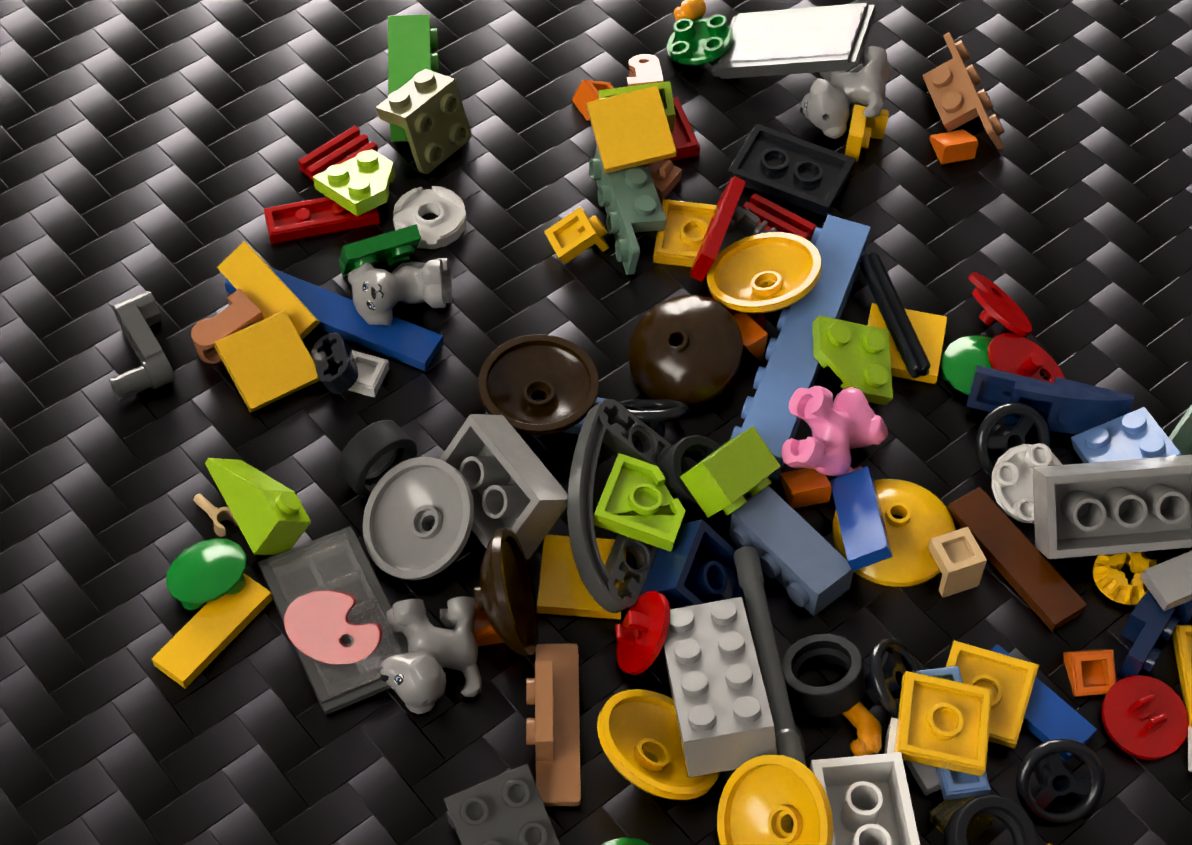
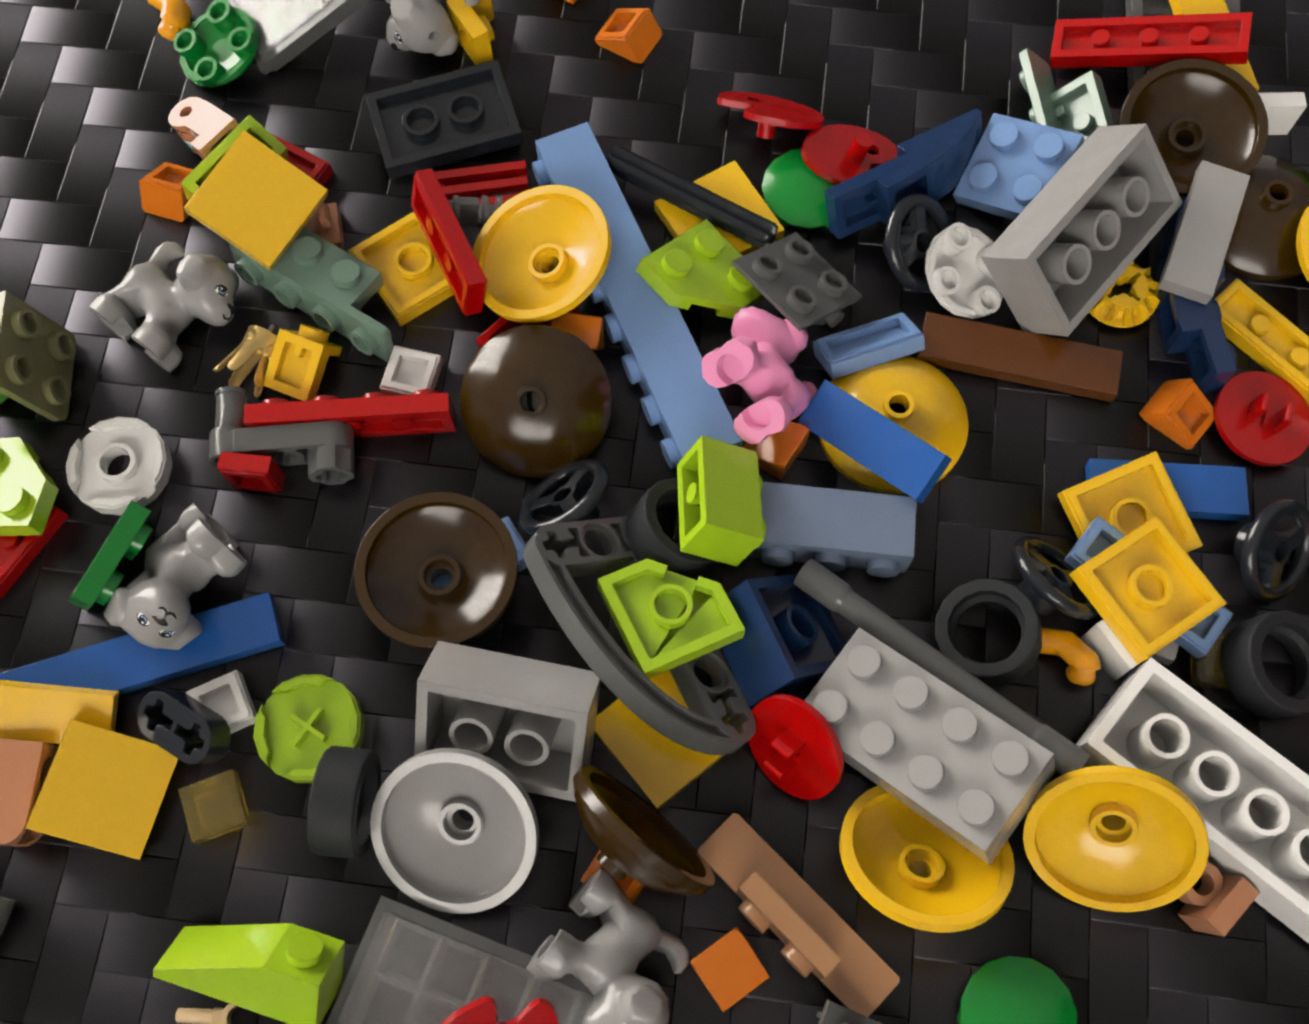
camera: 40 degrees left, 15 degrees up
tan panel [928,527,987,598] -> none
none -> light grey animal [88,241,239,372]
none -> clear yellow tile [178,769,251,844]
none -> dark grey beam [209,386,355,485]
none -> pearl gold piece [213,325,277,399]
none -> red tile [217,452,286,493]
none -> red plate [243,389,456,438]
none -> lime tile [253,674,365,783]
none -> white tile [379,345,444,396]
none -> orange slope [594,8,662,64]
none -> orange slope [689,926,770,1012]
none -> dark grey hinge [732,233,862,331]
none -> medium blue tile [813,312,925,380]

